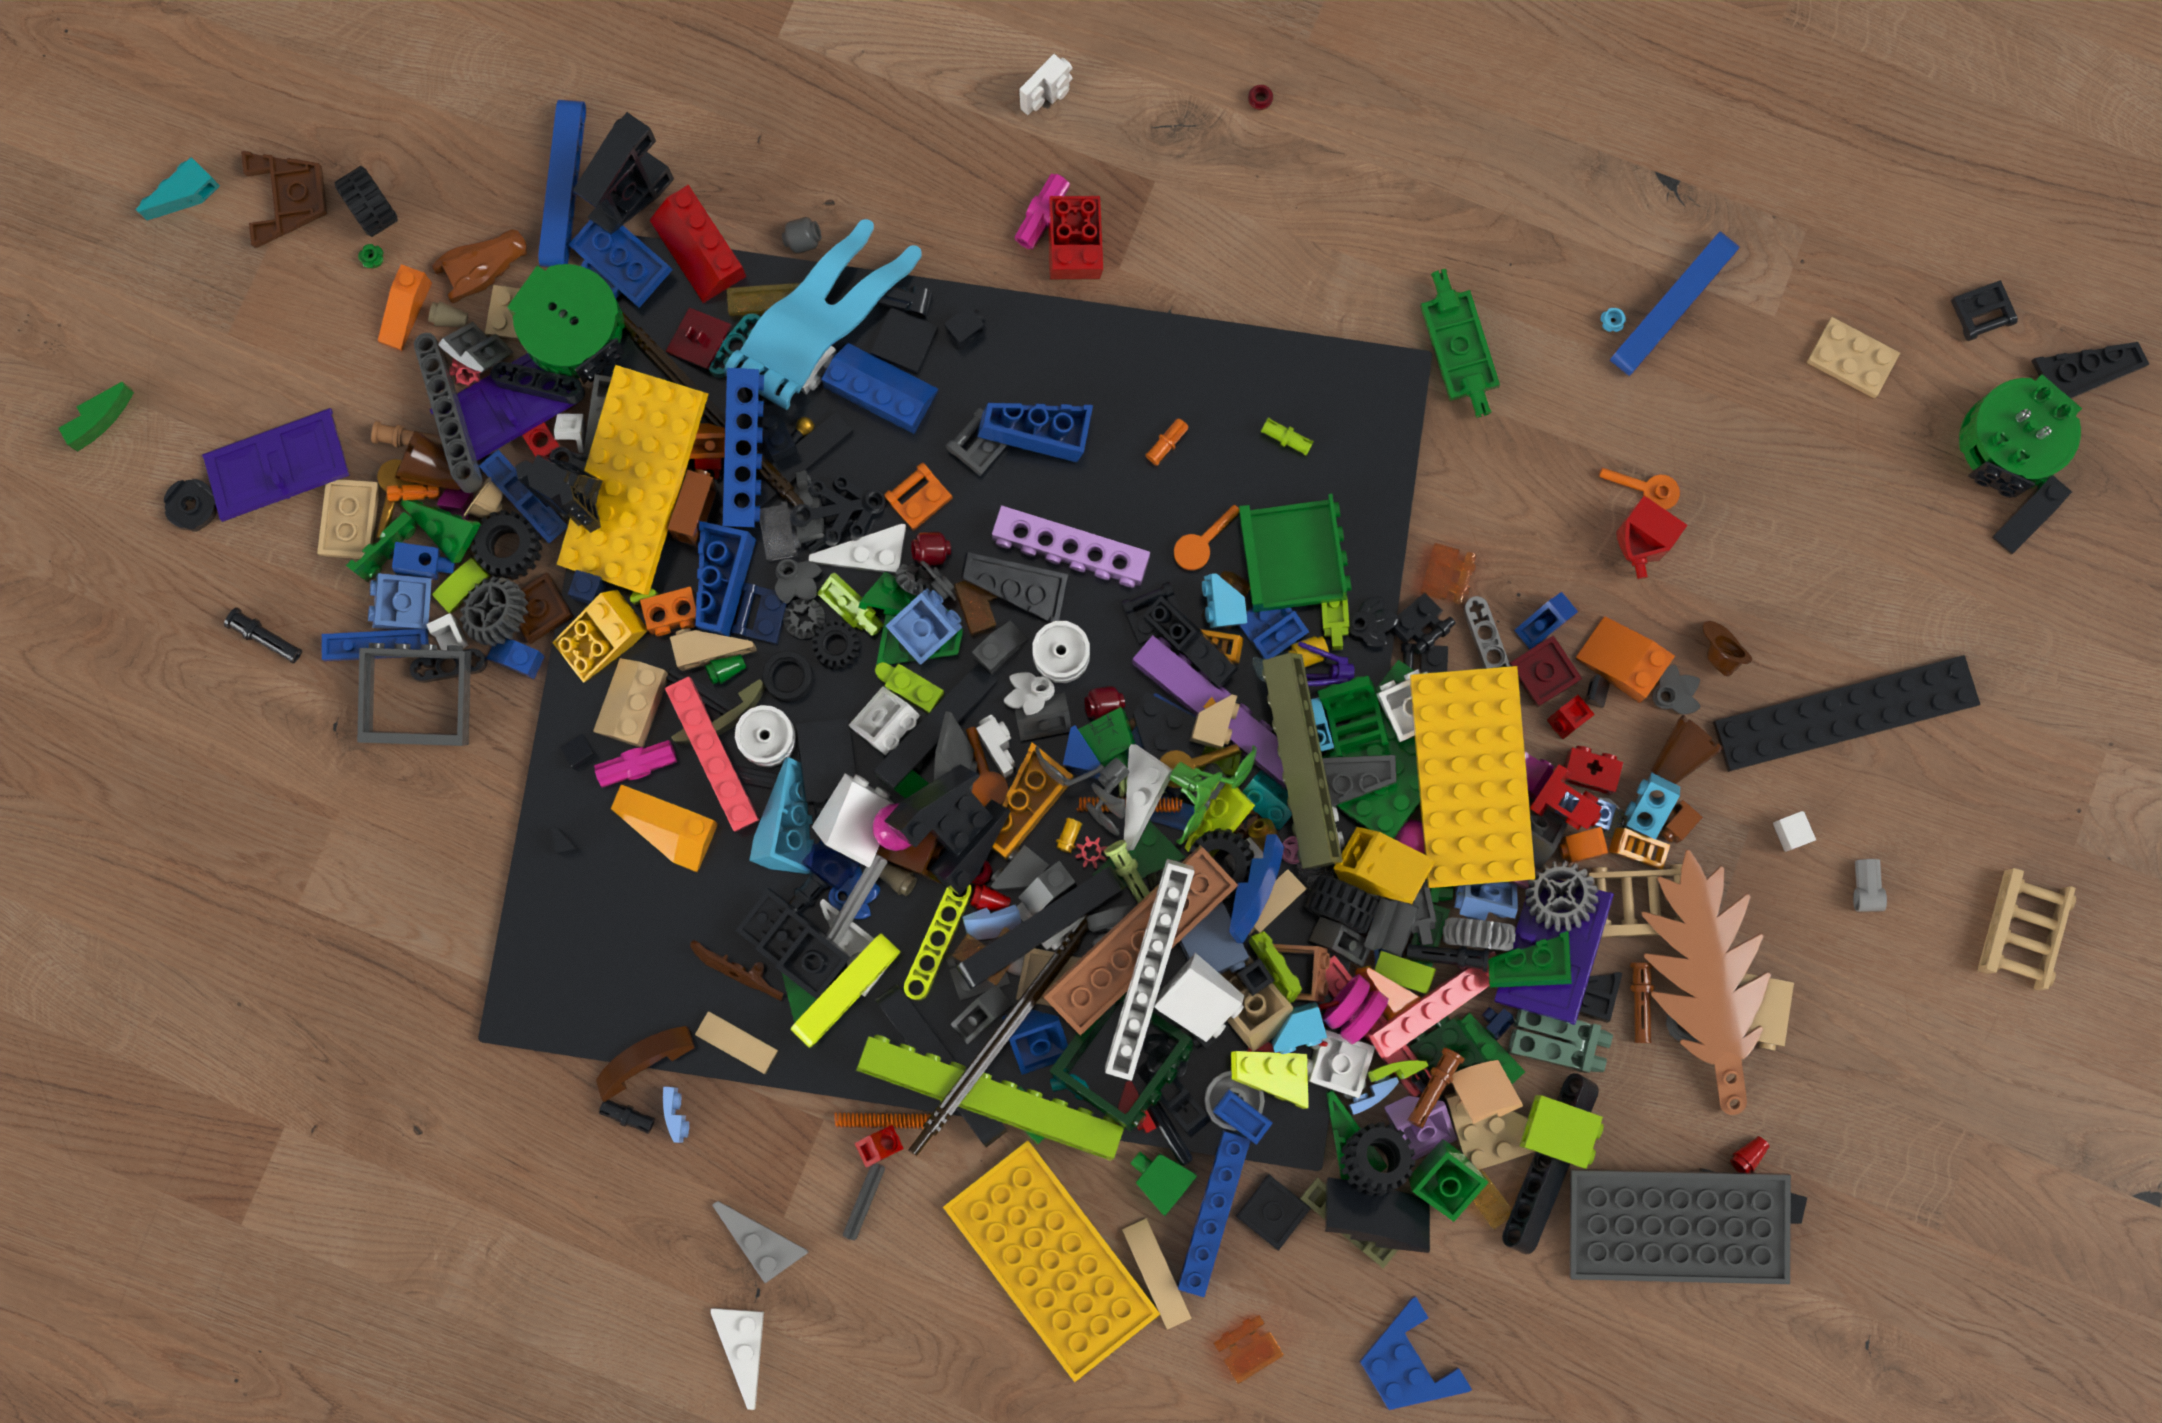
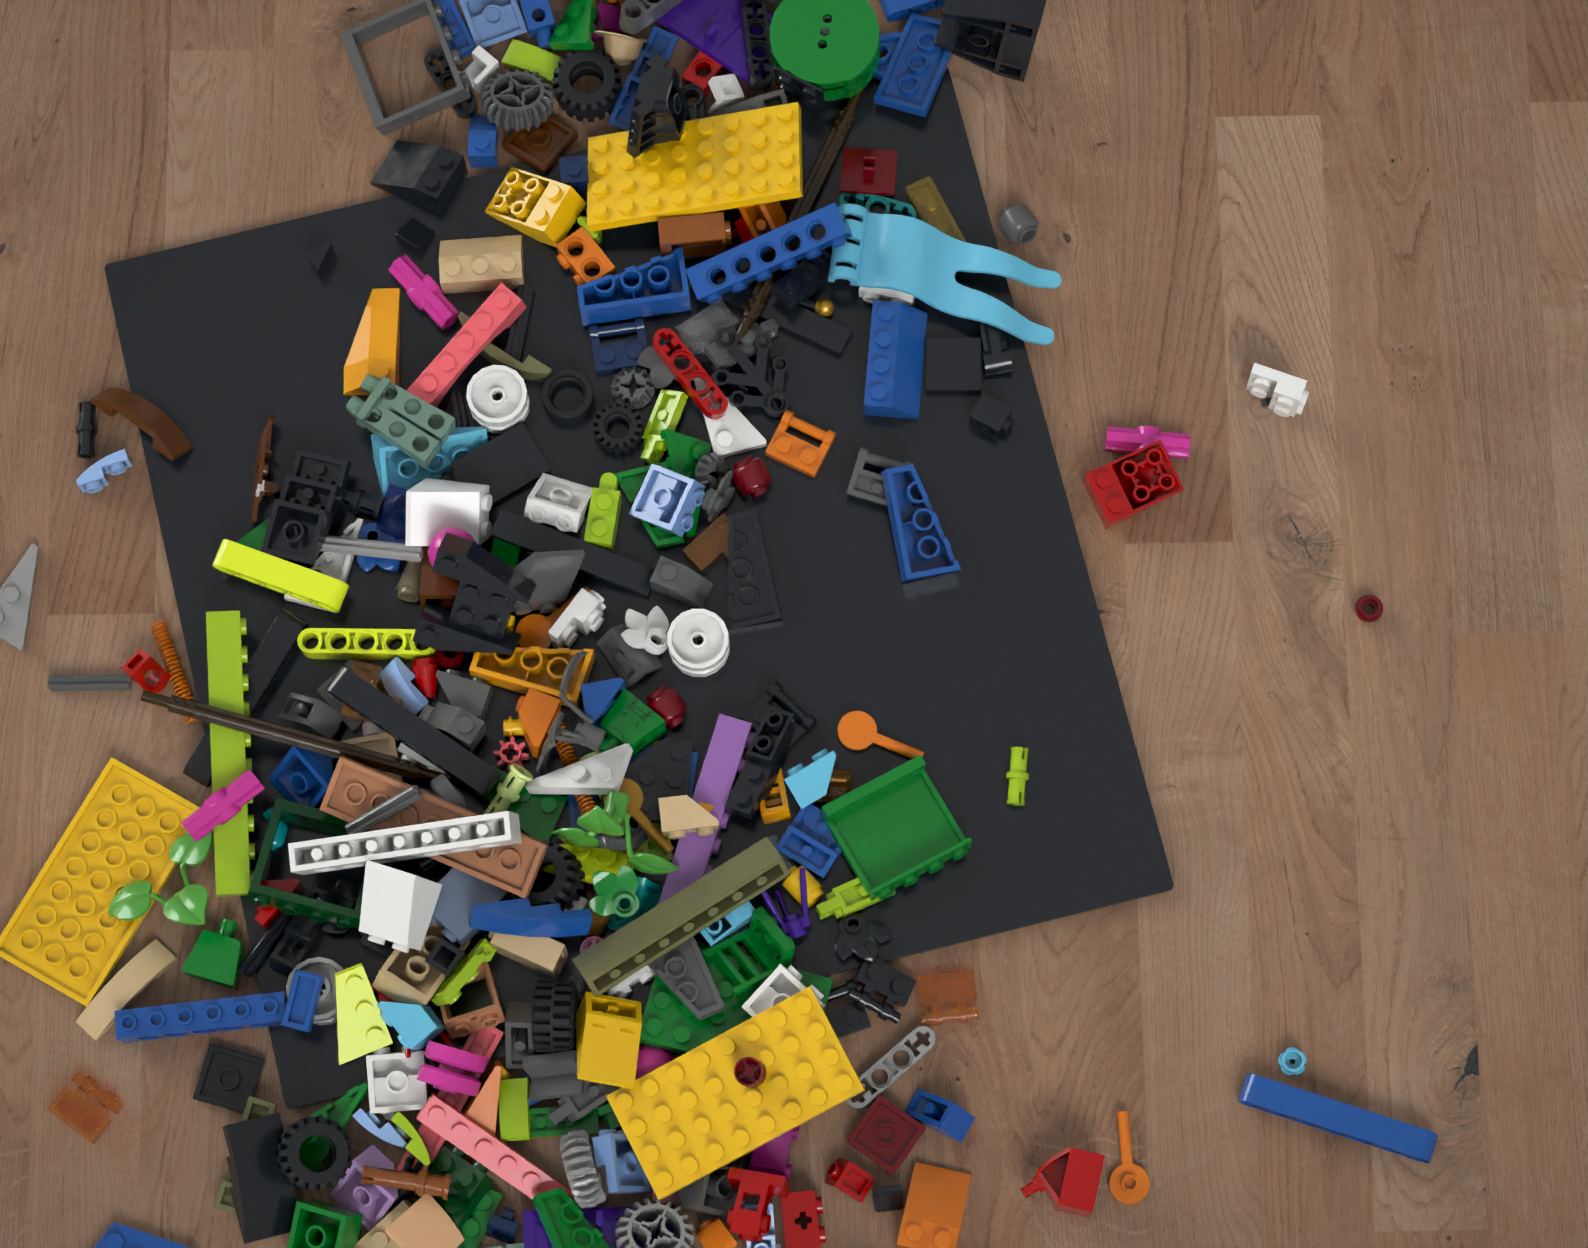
camera: 70 degrees right, 5 degrees down
red slope [650,184,746,303] -> none
tan slope [670,629,757,671] -> none
tan tile [695,1011,779,1074] -> none
green cone [705,654,746,685] -> none
lavender brick [992,505,1150,588] -> none
orange axle [1145,418,1189,466] -> none
black pin [1407,943,1489,972] -> none
green plate [1420,269,1500,418] -> none
none -> bright green plant [108,831,213,925]
none -> dark pink piece [181,769,265,842]
none -> dark grey axle [345,785,423,835]
none -> sand green hips [346,374,456,470]
none -> black slope [370,140,468,215]
none -> orange slope [515,688,561,759]
none -> green plate [588,864,639,918]
none -> red beam [652,328,728,420]
none -> dark red wheel [734,1057,767,1088]

